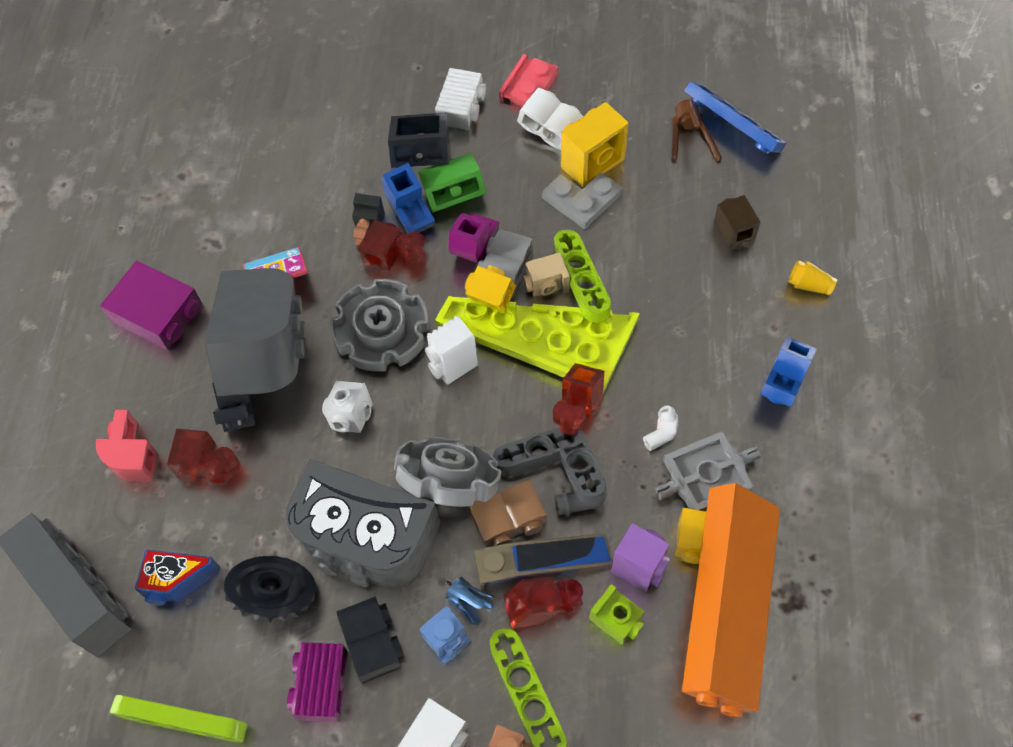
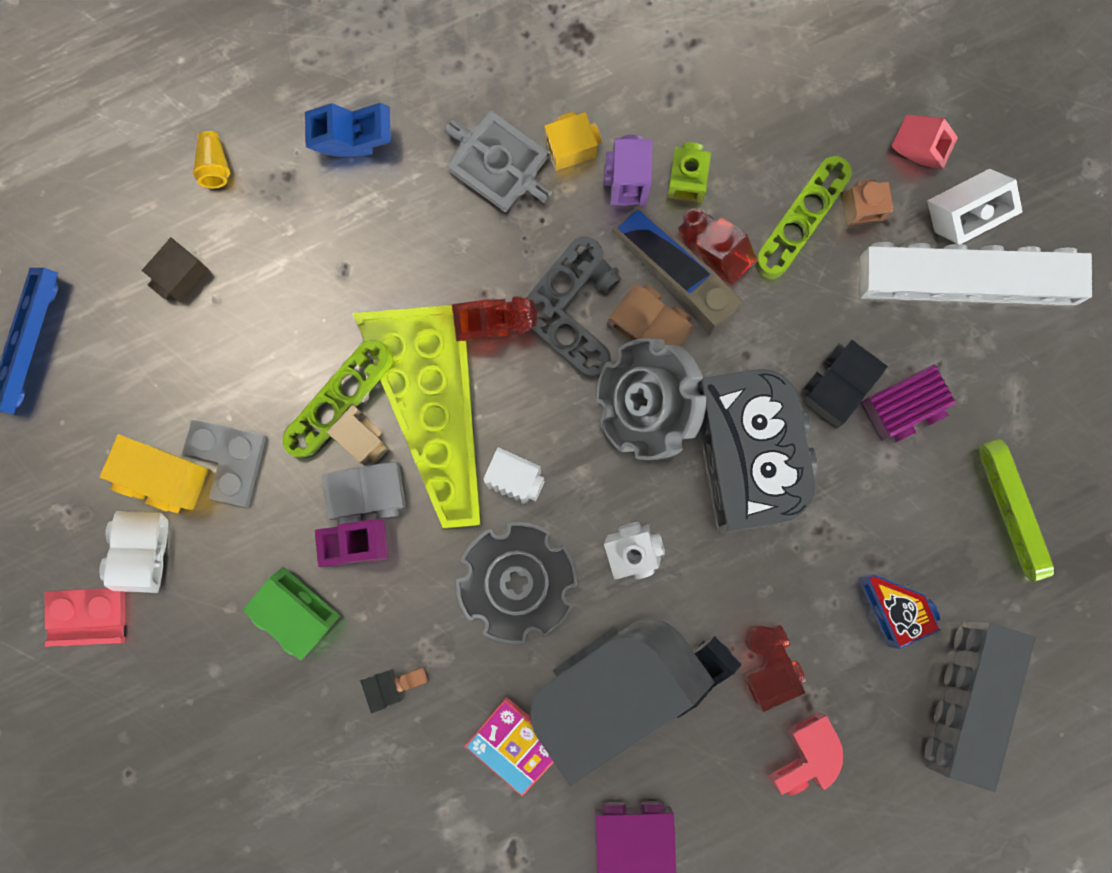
camera: 125 degrees left, 20 degrees up
black gear [224,556,316,623] -> none
clear red brick [358,220,426,273] -> none
blue brick [382,163,435,237] -> none
black window [388,112,449,168] -> none
medium blue brick [419,606,471,665] -> none
white brick [435,68,486,131] -> none
flat silver piece [445,577,495,625] -> none
yellow brick [465,265,516,313] -> none
white arm [643,406,679,451] -> none
reddish brown plant [672,99,722,161] -> none
orange brick [682,483,780,717] -> none

